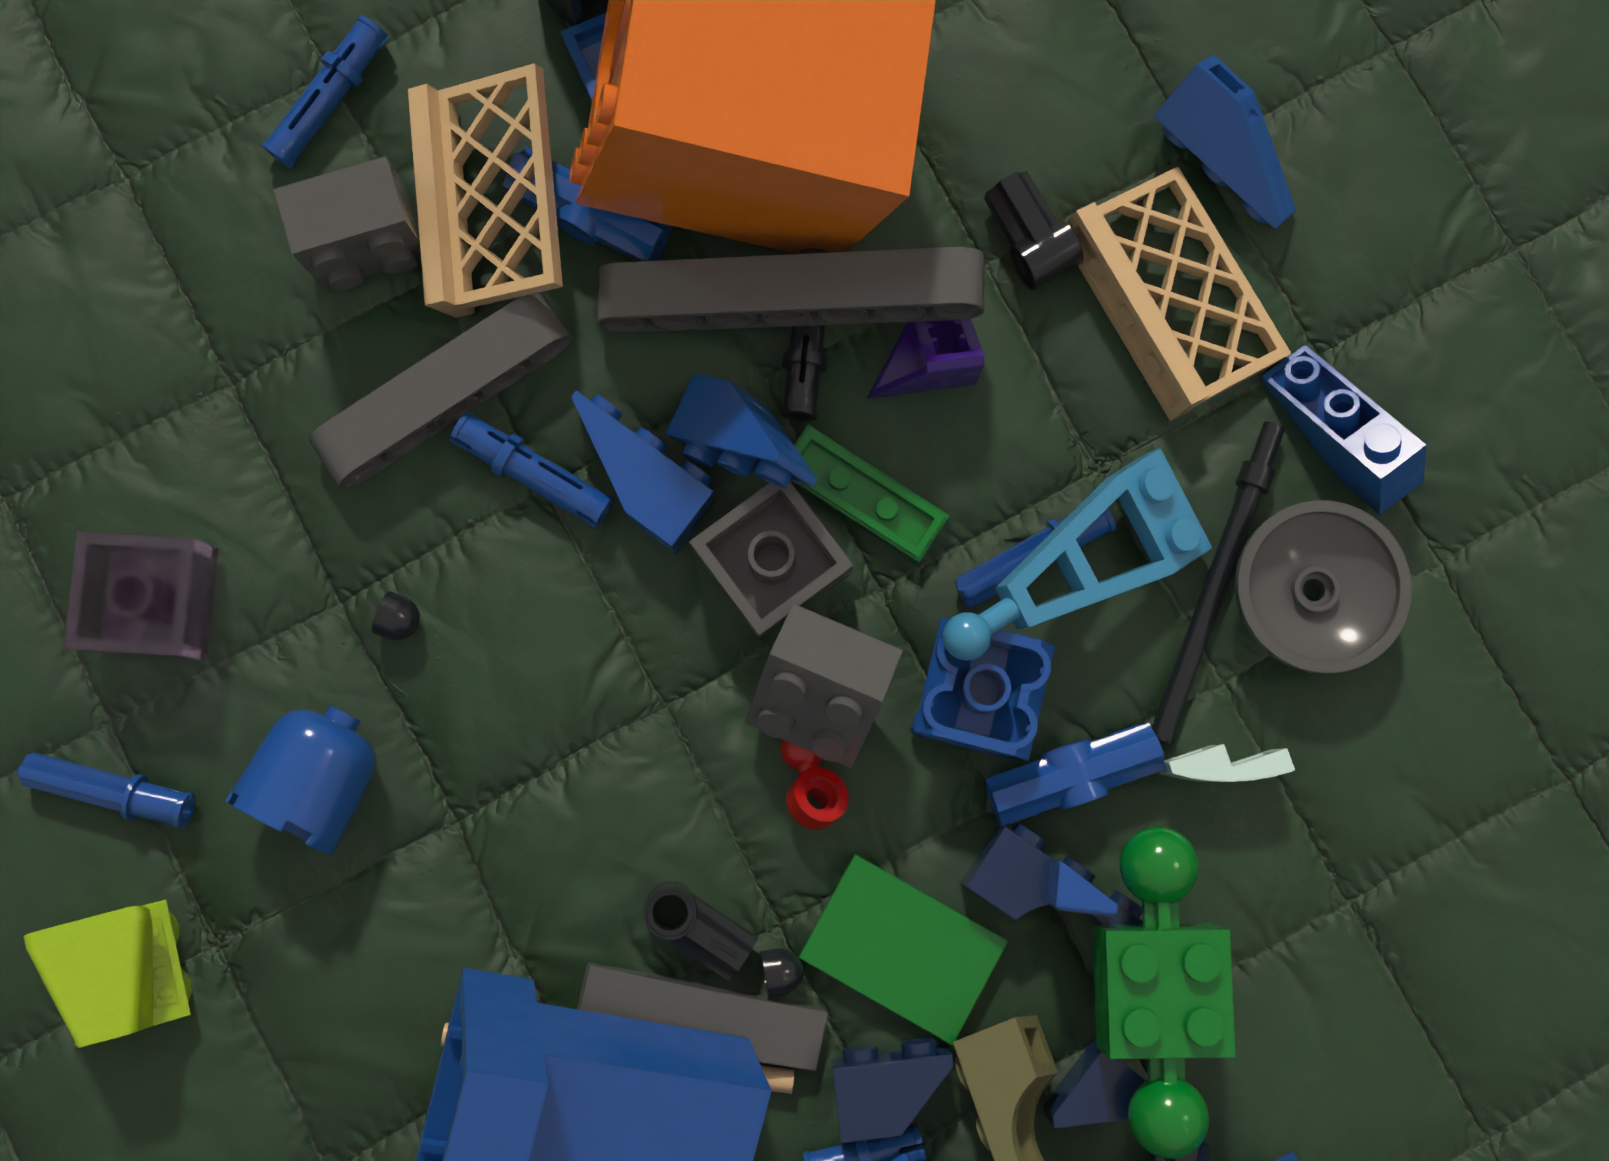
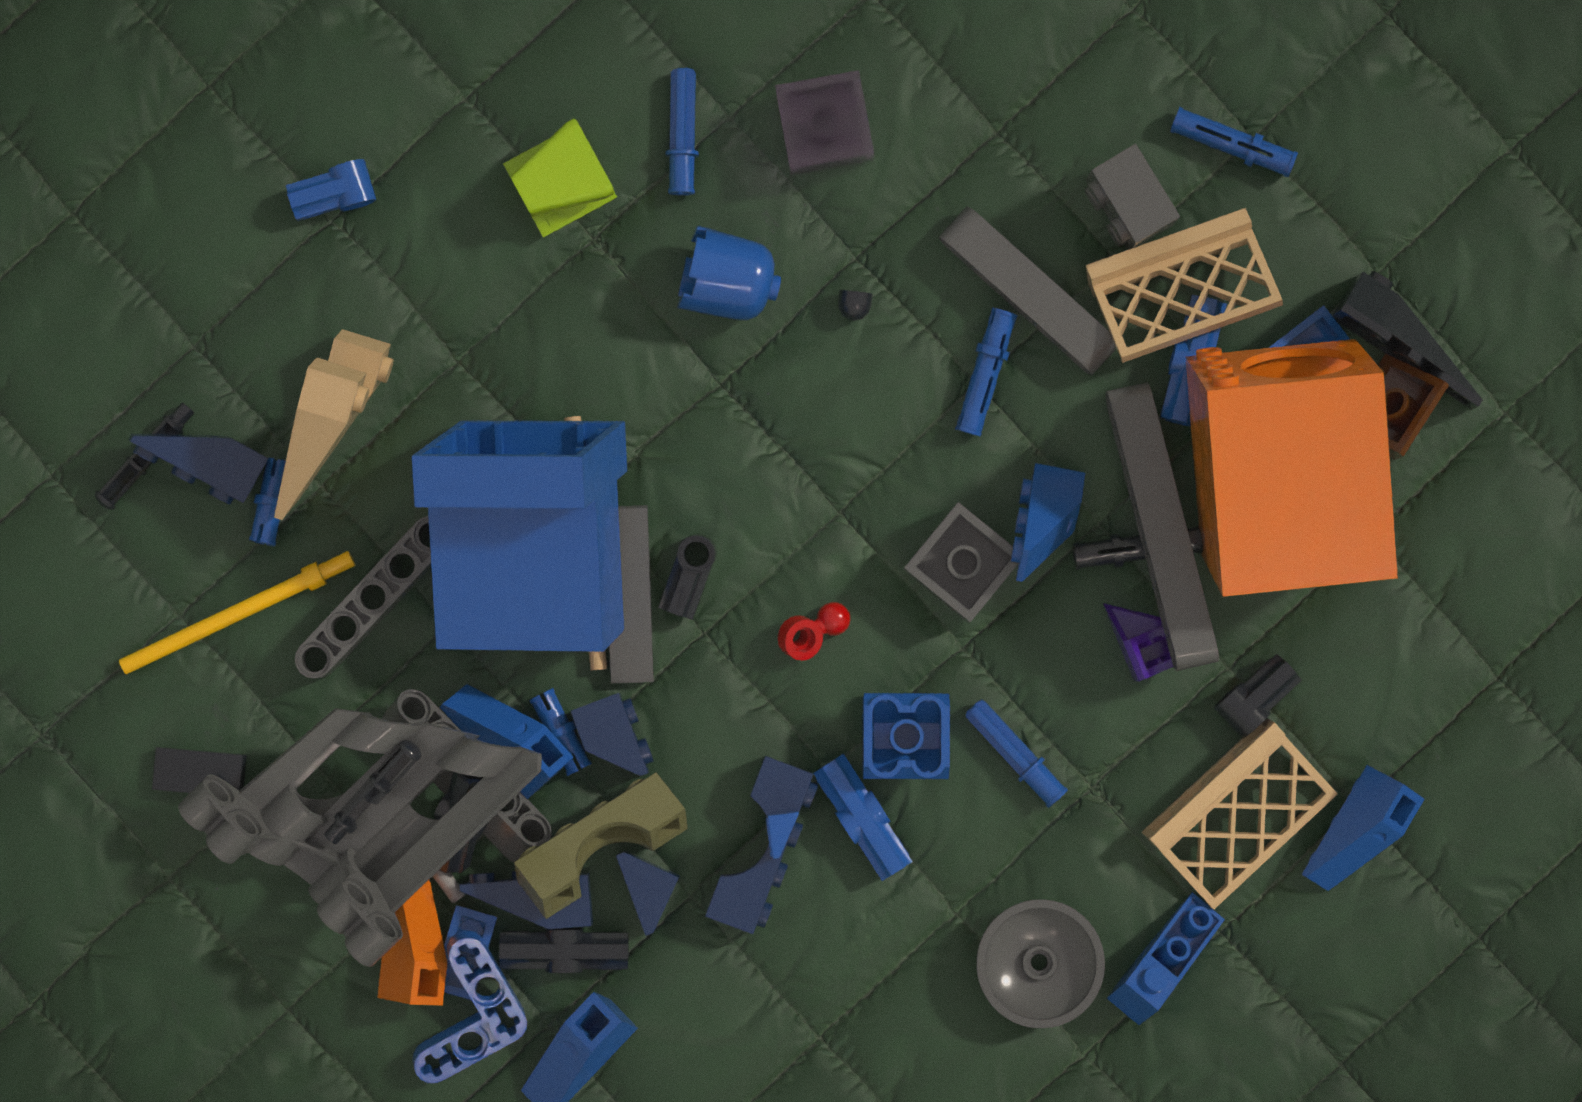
camera: 80 degrees right, 5 degrees up
blue slope [571,390,716,554] -> none
dark grey brick [744,604,903,768] -> none
black hinge [760,948,804,999] -> none
green tile [790,425,950,565] -> none
green tile [799,854,1008,1046] -> none
dark azure plate [943,448,1212,661] -> none
green brick [1093,826,1236,1159] -> none
black bar [1151,421,1285,744] -> none
light aqua slope [1159,744,1295,782] -> none

